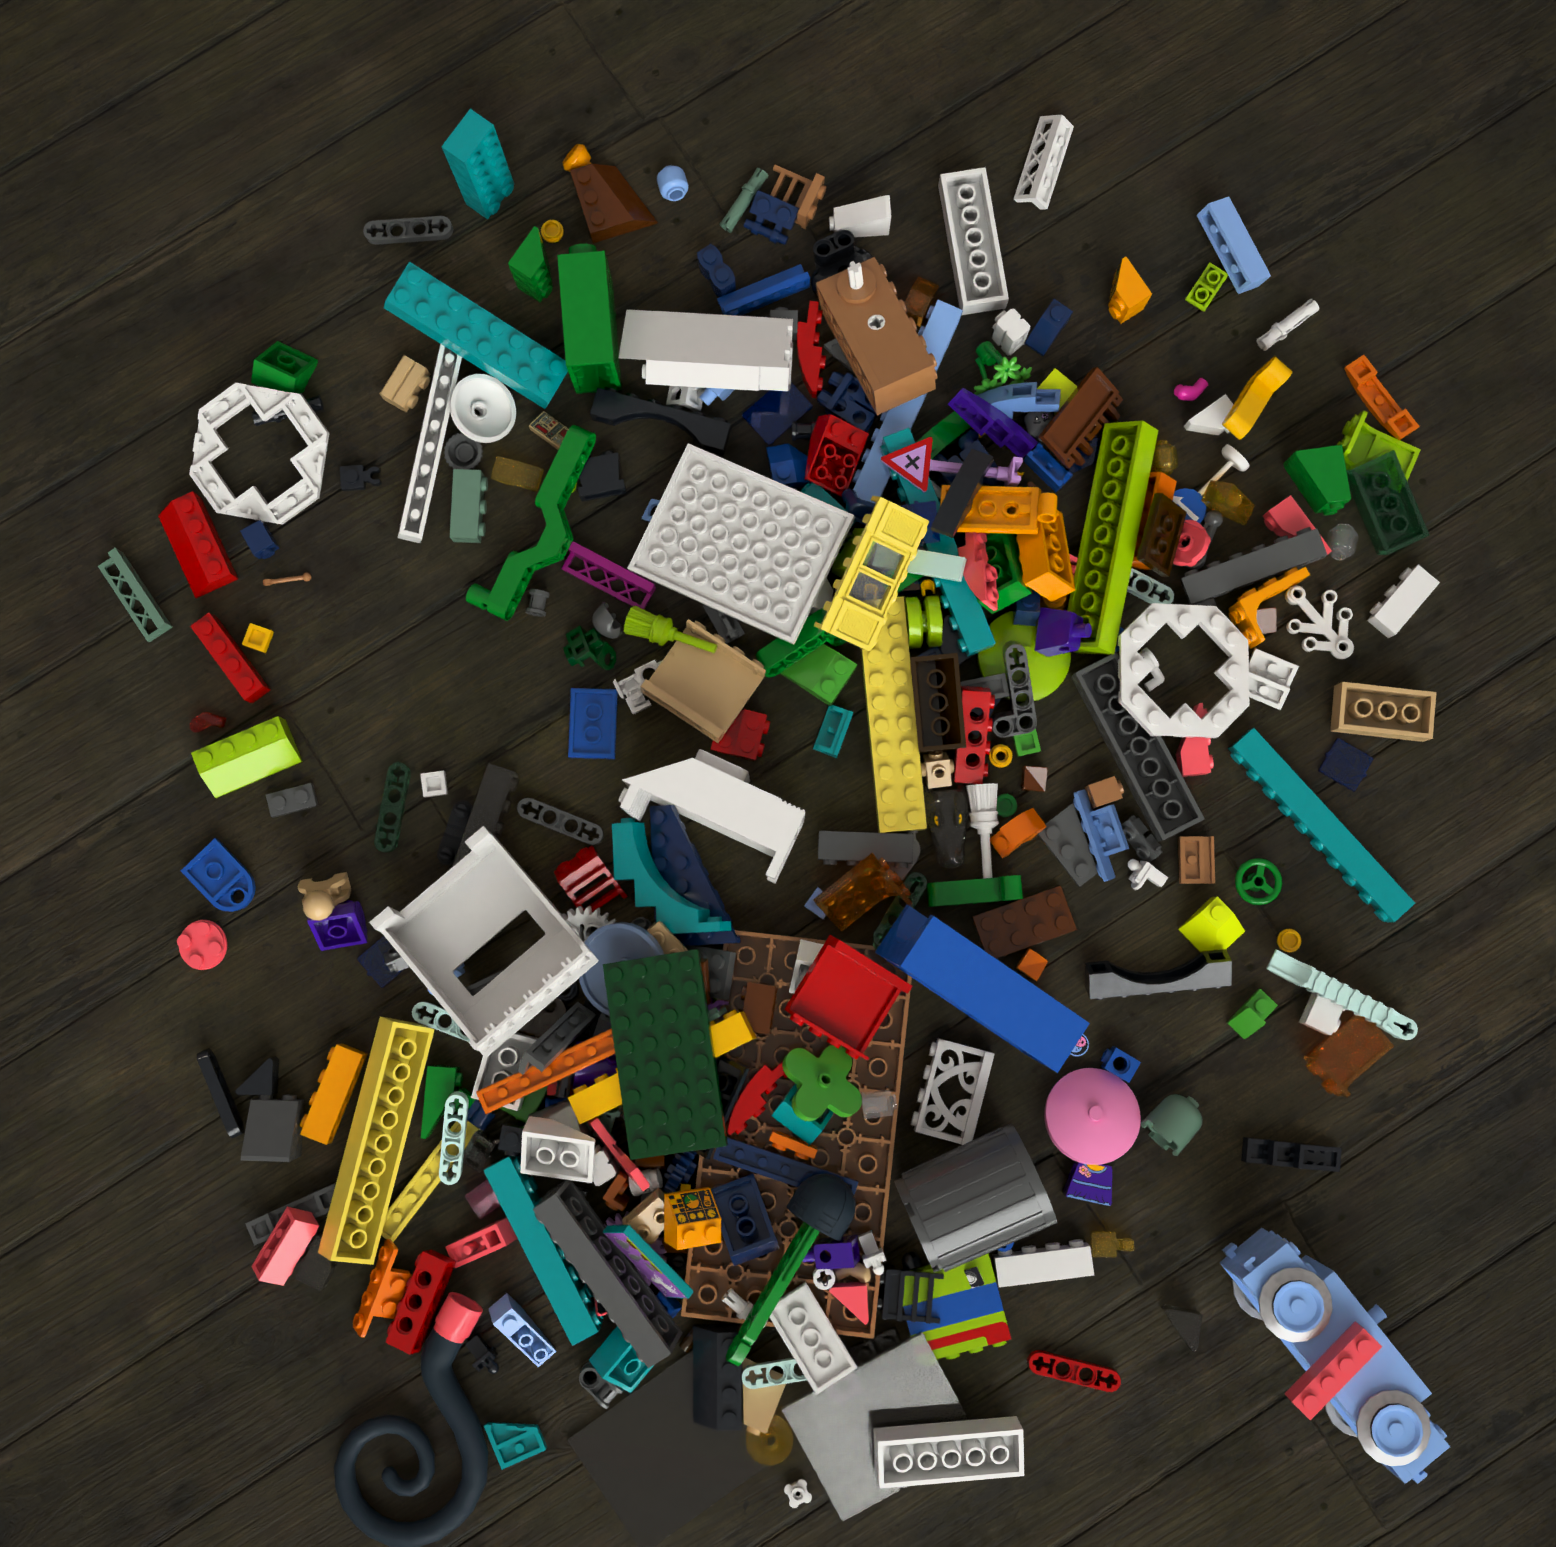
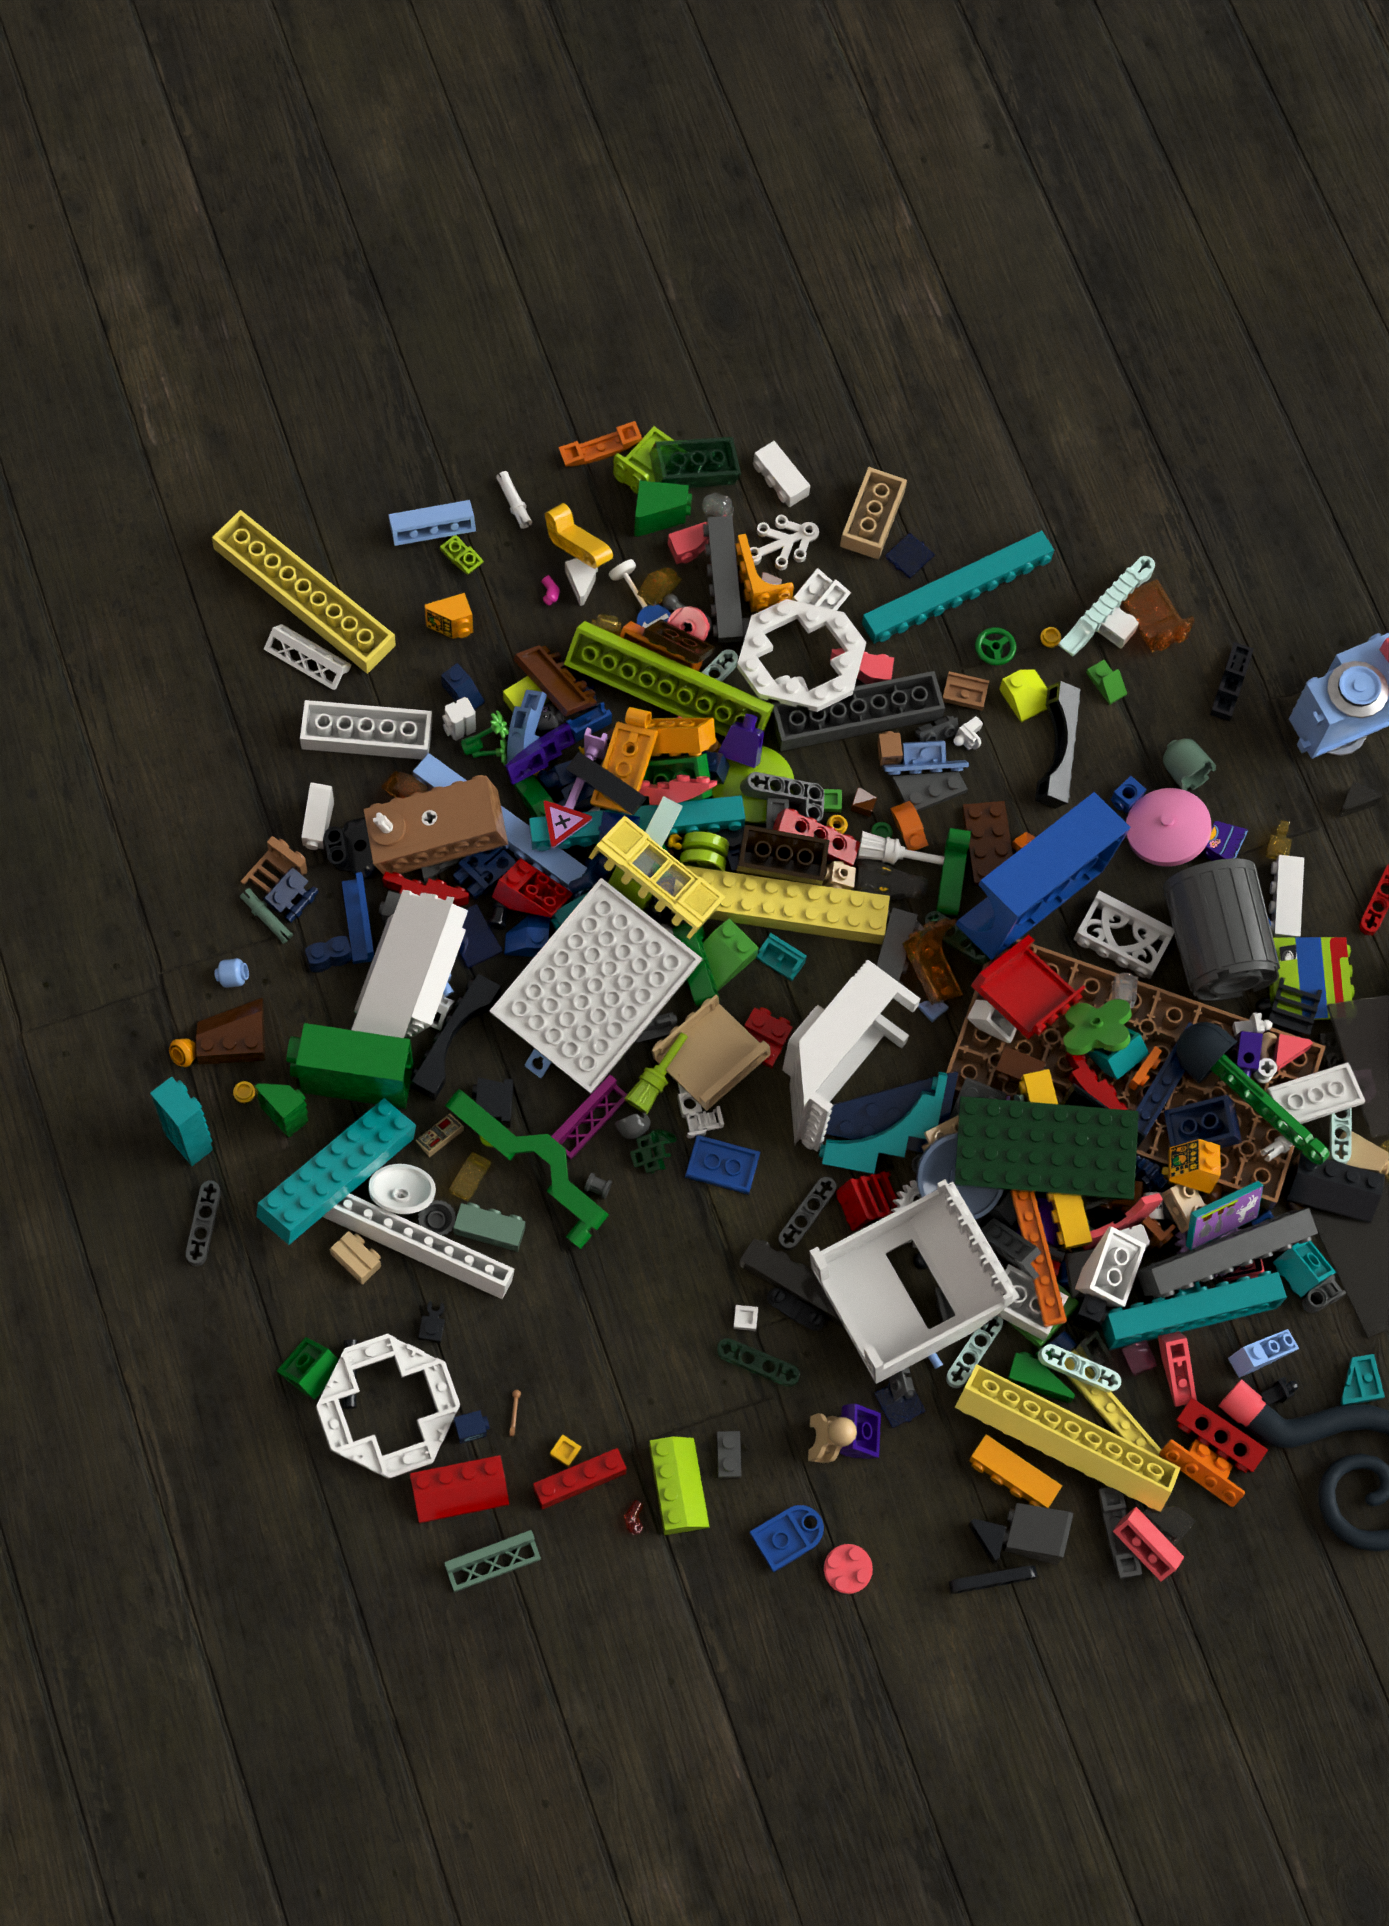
camera: 85 degrees left, 15 degrees down
none -> light yellow brick [212,510,396,674]

